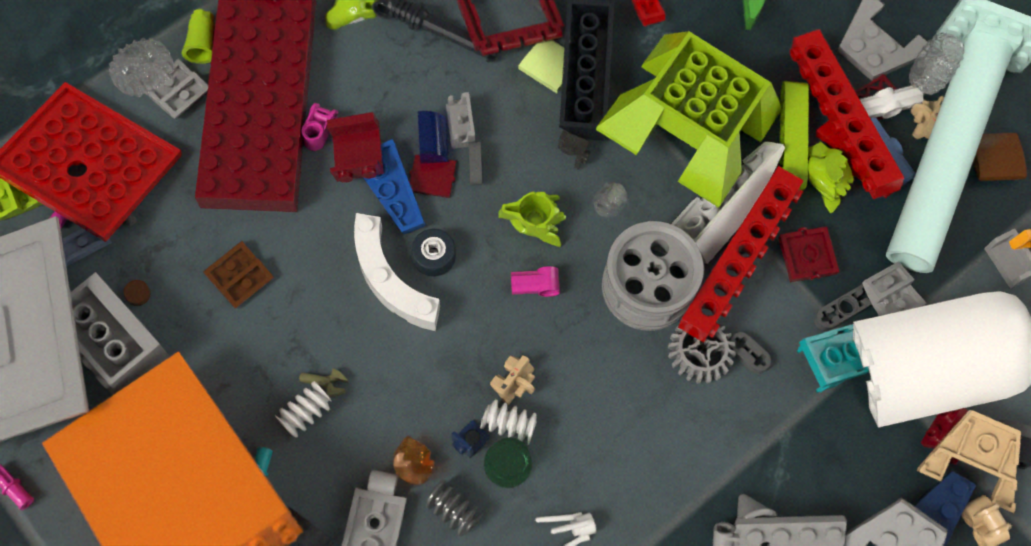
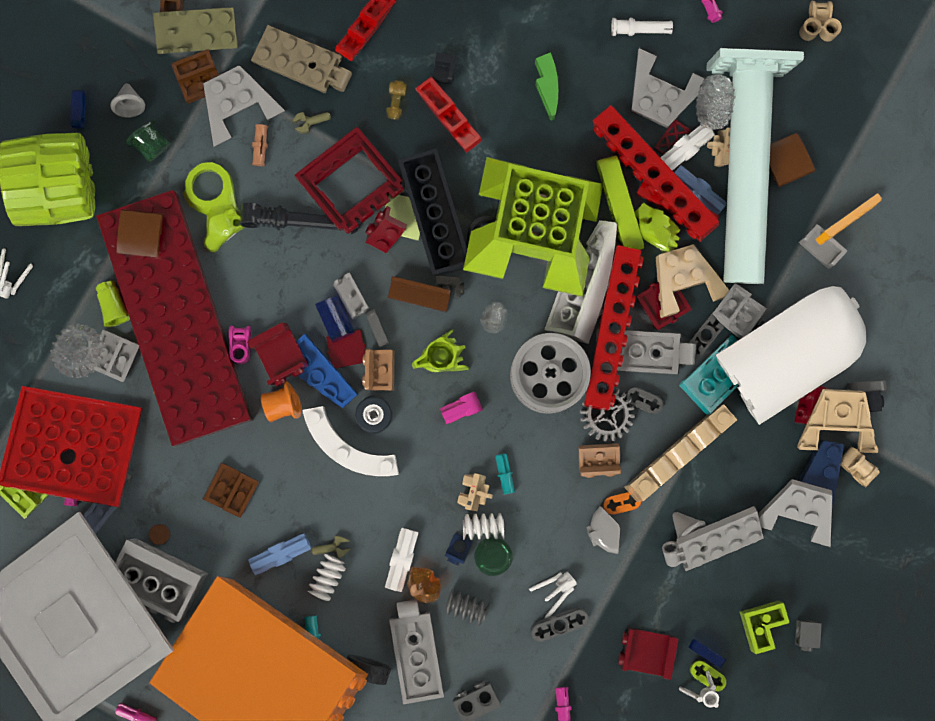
camera: 20 degrees left, 15 degrees up
none -> medium blue piece [248,533,312,575]
none -> orange piece [261,382,302,422]
none -> medium nougat bracket [362,349,395,391]
none -> dark red bracket [365,206,407,253]
none -> white piece [385,528,418,592]
none -> reddish brown panel [388,276,451,312]
none -> teal axle [495,453,516,495]
none -> medium nougat bracket [578,443,621,478]
none -> light grey piece [586,506,620,554]
none -> light grey hinge [596,329,696,375]
none -> orange beam [603,492,641,515]
none -> tan fence [624,404,737,502]
none -> tan wing [656,244,730,318]

